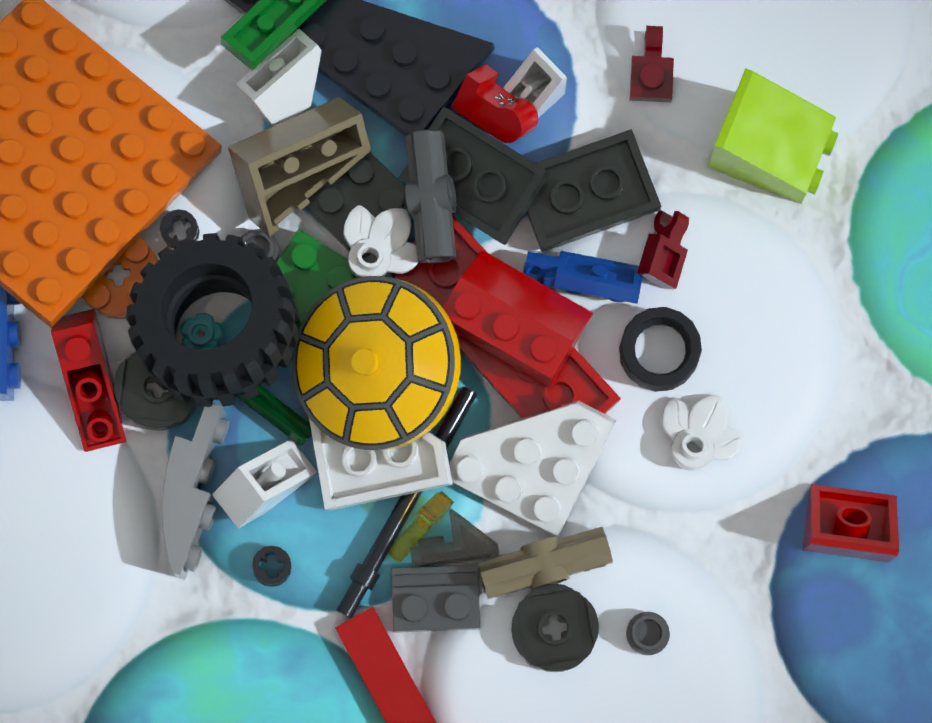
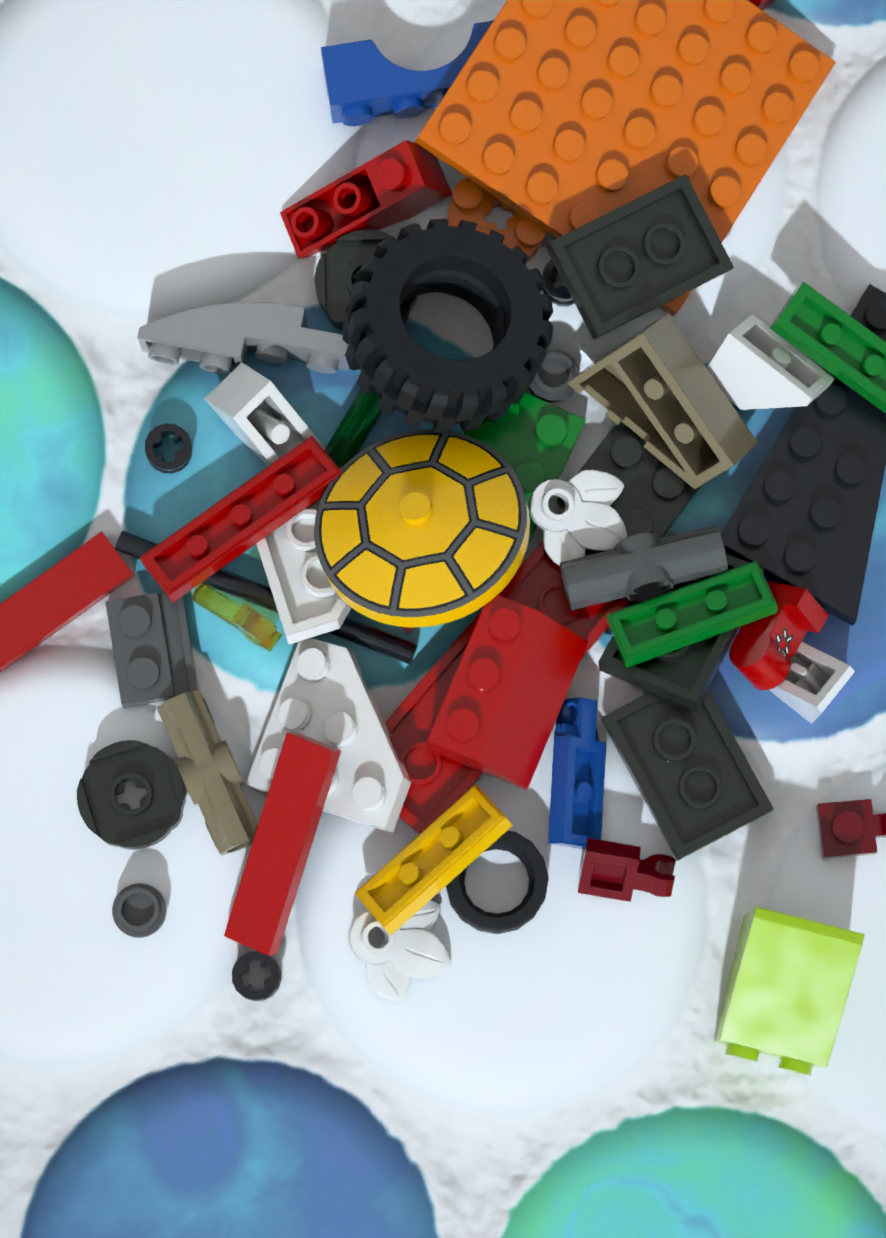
camera: 80 degrees right, 0 degrees up
teal plate [180,313,223,349] -> none
clear smoke slope [410,507,499,568] -> none
red slope [802,484,899,562] -> none
none -> red tile [139,436,342,603]
none -> red tile [224,732,341,956]
none -> black bush [232,951,282,1001]
none -> yellow tile [355,784,513,935]
none -> pearl dark grey plate [545,174,734,340]
none -> green tile [606,560,777,668]

